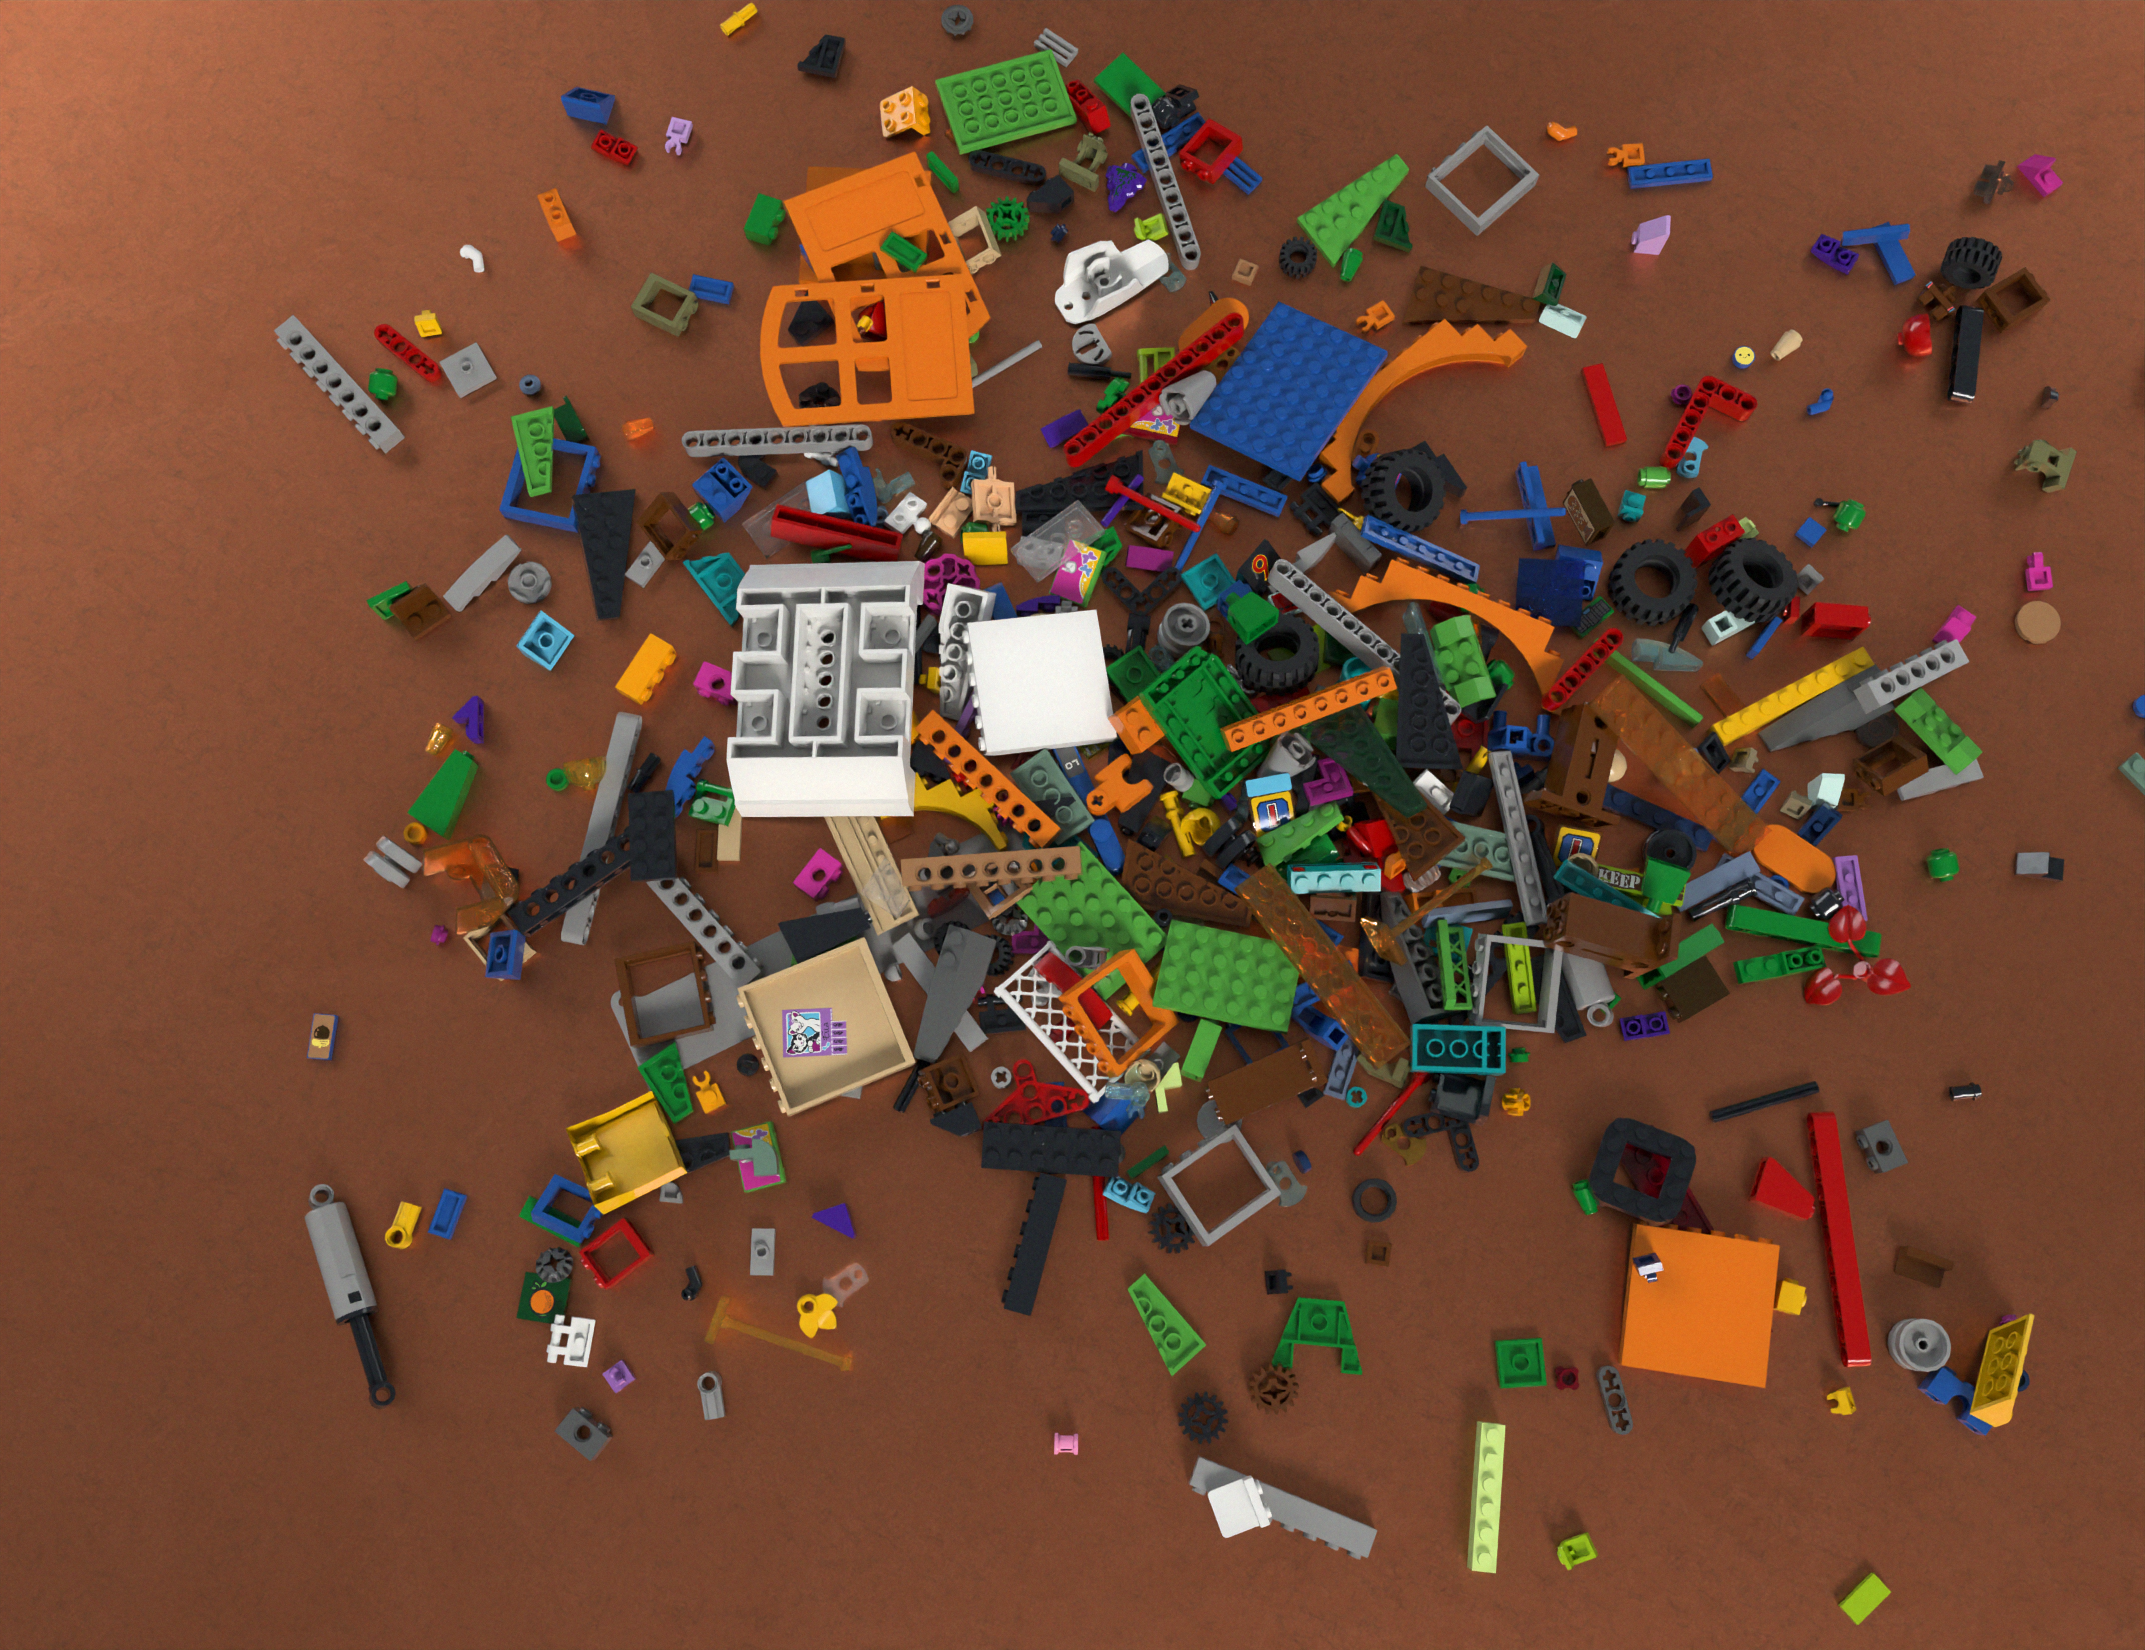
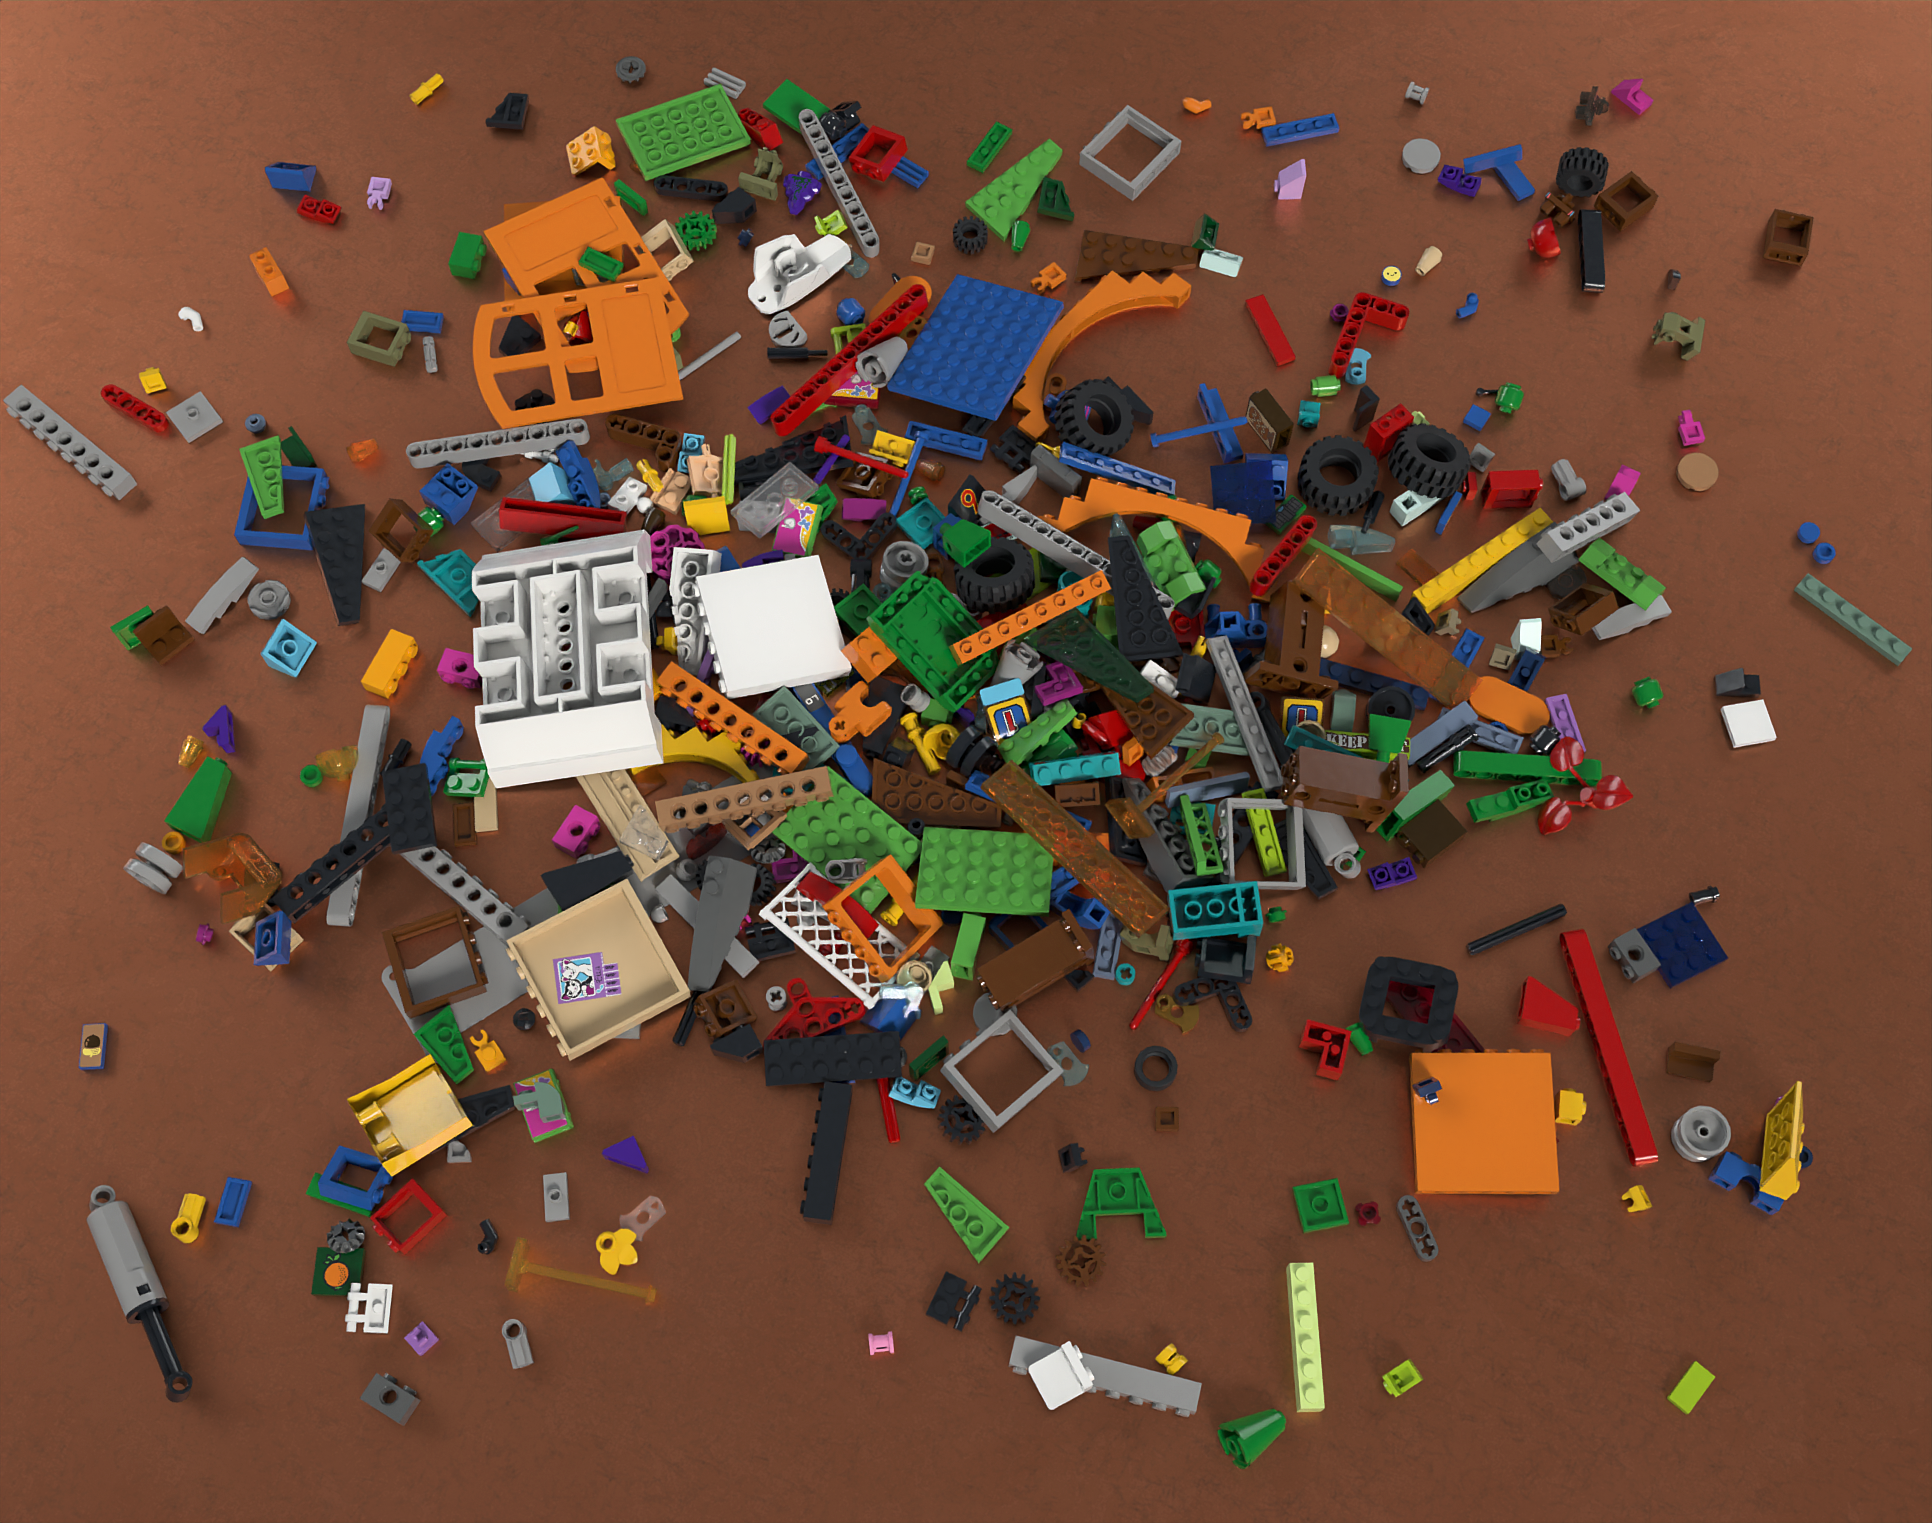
camera: 10 degrees left, 10 degrees down
green head [368,368,398,400] -> none
green plate [1096,377,1130,415] -> none
blue plate [1307,463,1328,483] -> none
none -> light grey axle [422,336,438,373]
none -> yellow axle [636,459,663,492]
none -> lime axle [721,434,736,505]
none -> blue head [836,298,866,326]
none -> green bush [908,486,928,505]
none -> black plate [926,1271,982,1332]
none -> green tile [967,121,1012,173]
none -> yellow wheel [1155,1343,1188,1376]
none -> green cone [1218,1408,1286,1469]
none -> red brick [1299,1019,1351,1081]
none -> sand green brick [1329,689,1356,732]
none -> light grey tile [1402,138,1441,174]
none -> light grey bush [1405,81,1429,104]
none -> light grey piece [1551,459,1586,501]
none -> clear blue plate [1637,902,1728,989]
none -> white tile [1720,699,1777,748]

